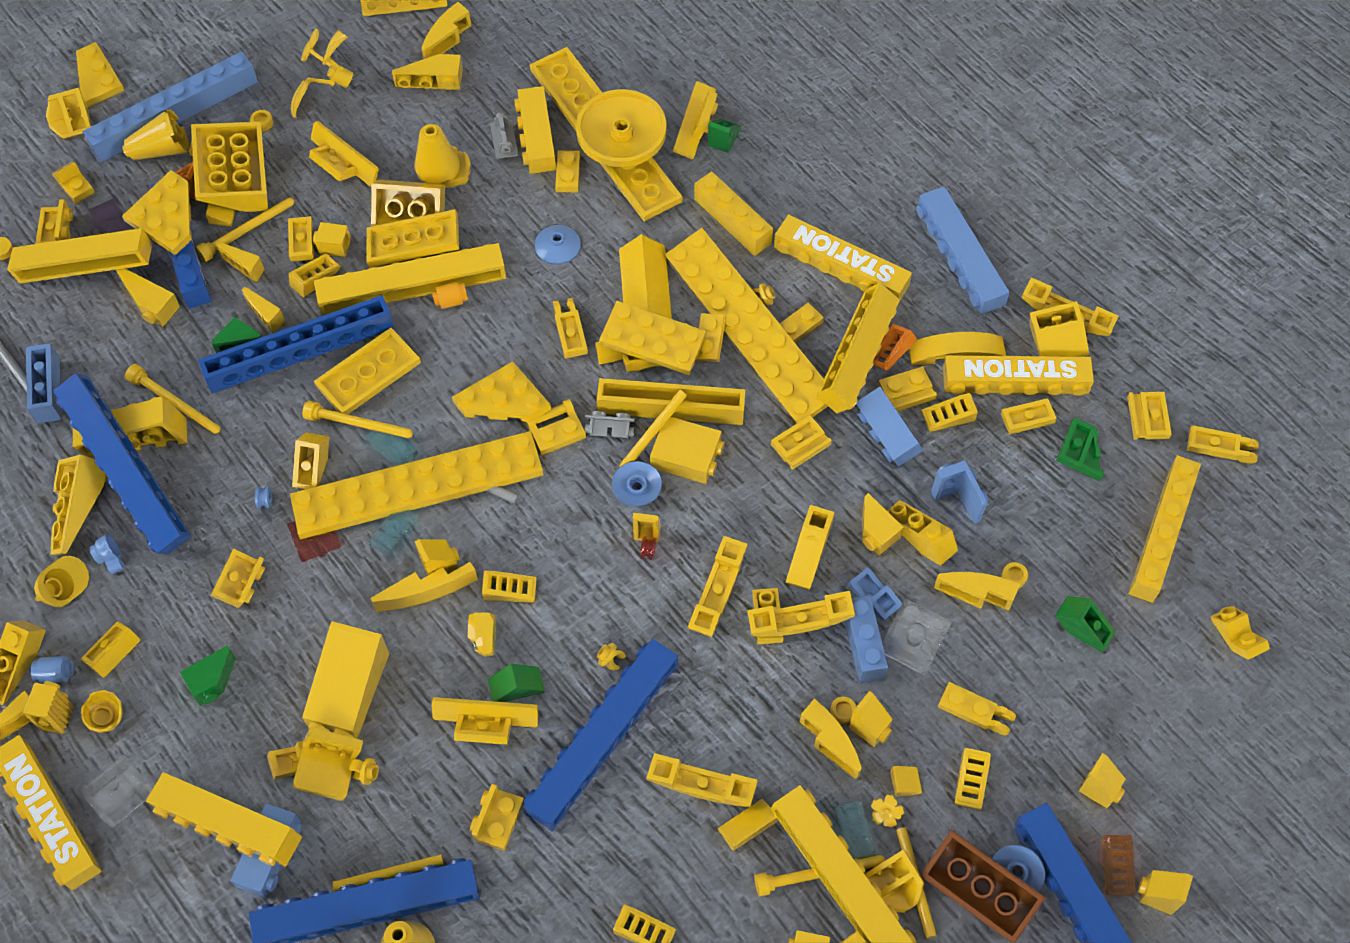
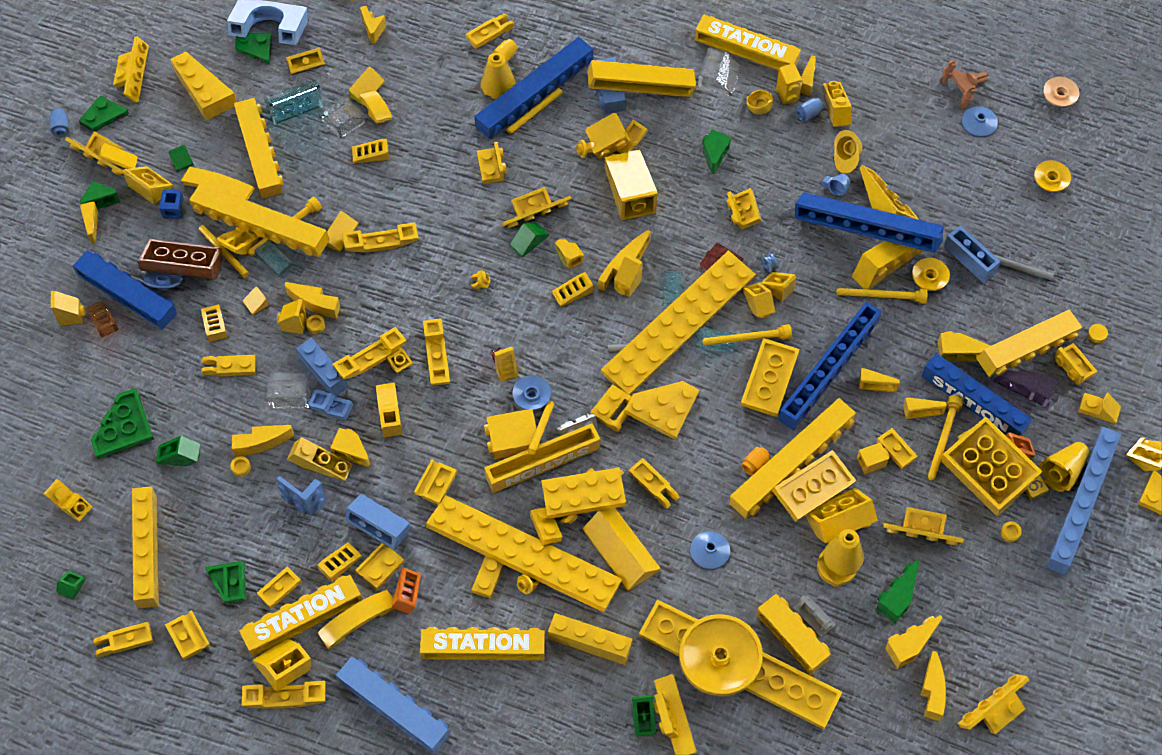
camera: 150 degrees right, 0 degrees up
yellow slope [80,621,140,678] -> none
yellow plate [122,170,192,255] -> none
green slope [212,317,261,353] -> none
yellow slope [289,253,341,297] -> none
yellow plant [290,28,353,119] -> none
blue brick [524,639,678,832] -> none
yellow plate [555,150,580,193] -> none
yellow brick [817,282,900,413] -> none
yellow plant [871,794,904,828] -> none
yellow slope [1079,753,1126,809] -> none
none -> green slope [56,570,86,599]
none -> green plate [91,388,154,459]
none -> yellow slope [761,272,797,302]
none -> green slope [876,560,919,624]
none -> yellow dish [912,258,950,291]

